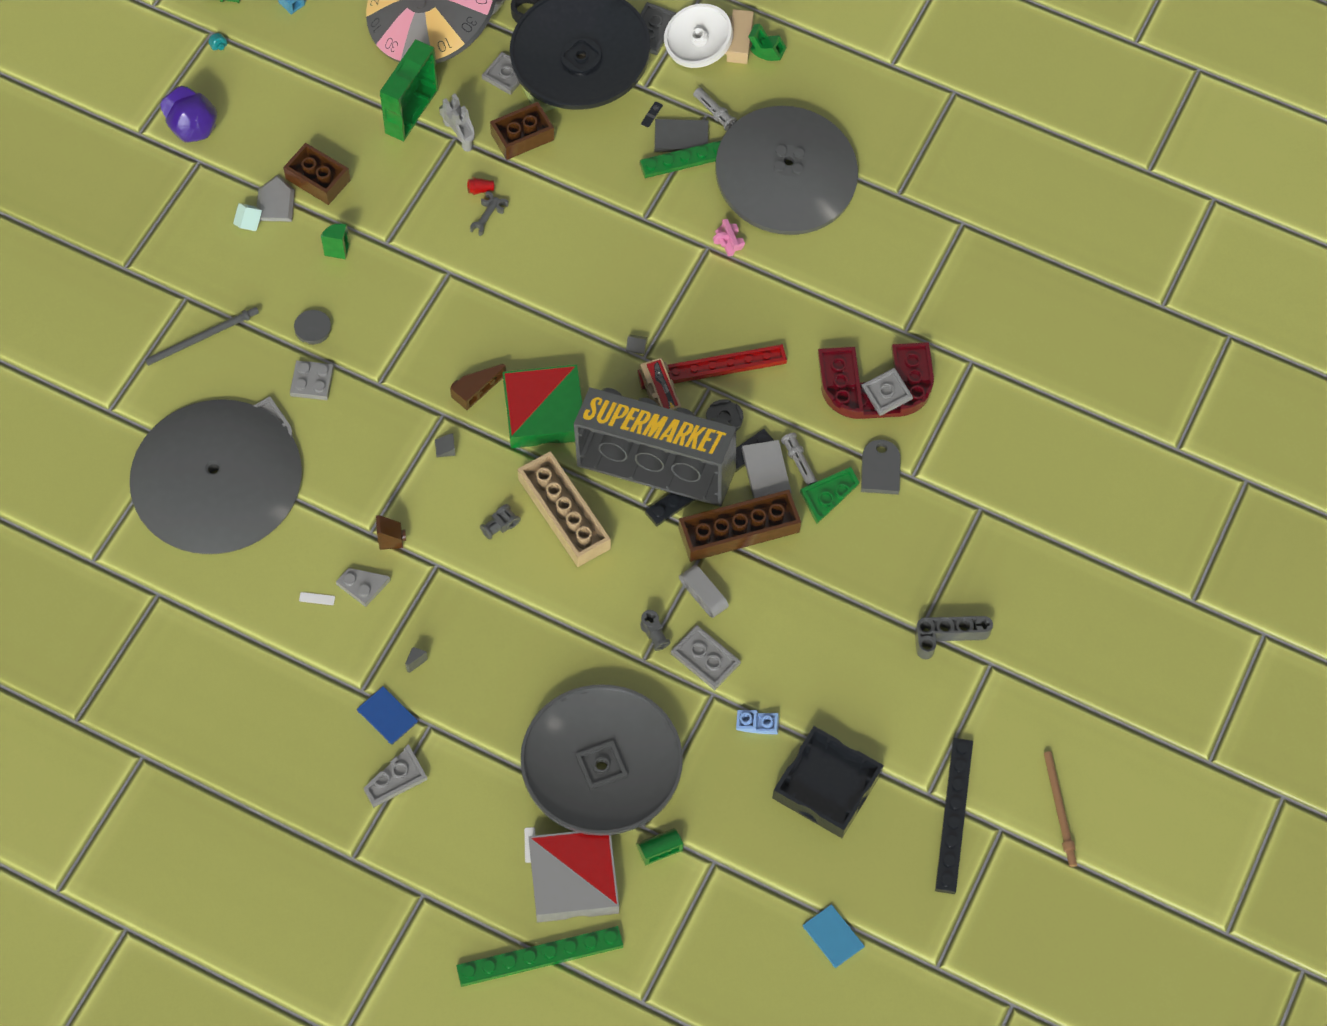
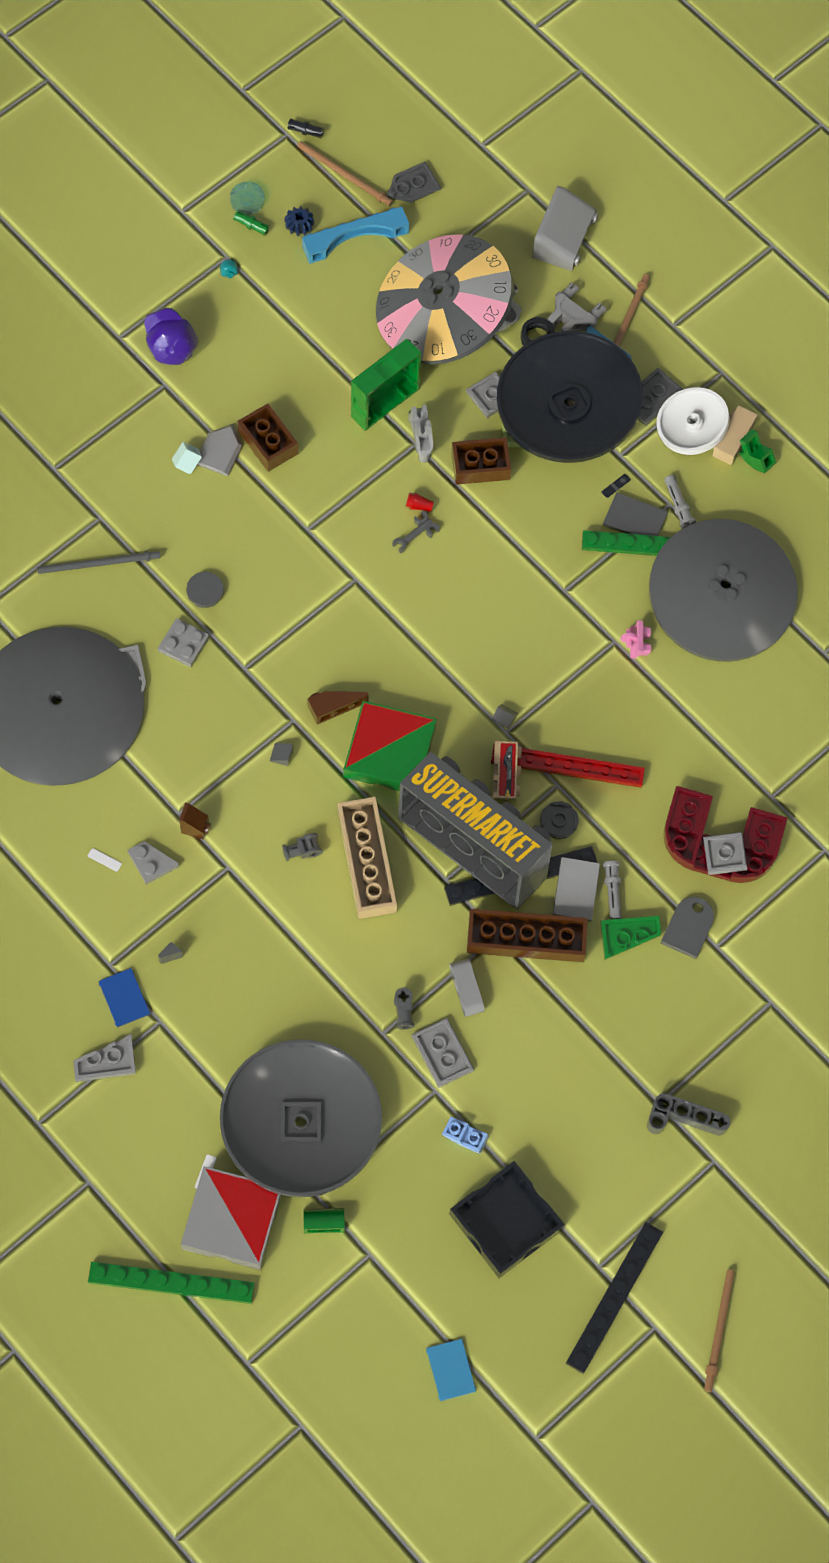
camera: 20 degrees right, 5 degrees up
green brick [321,224,350,259] -> none

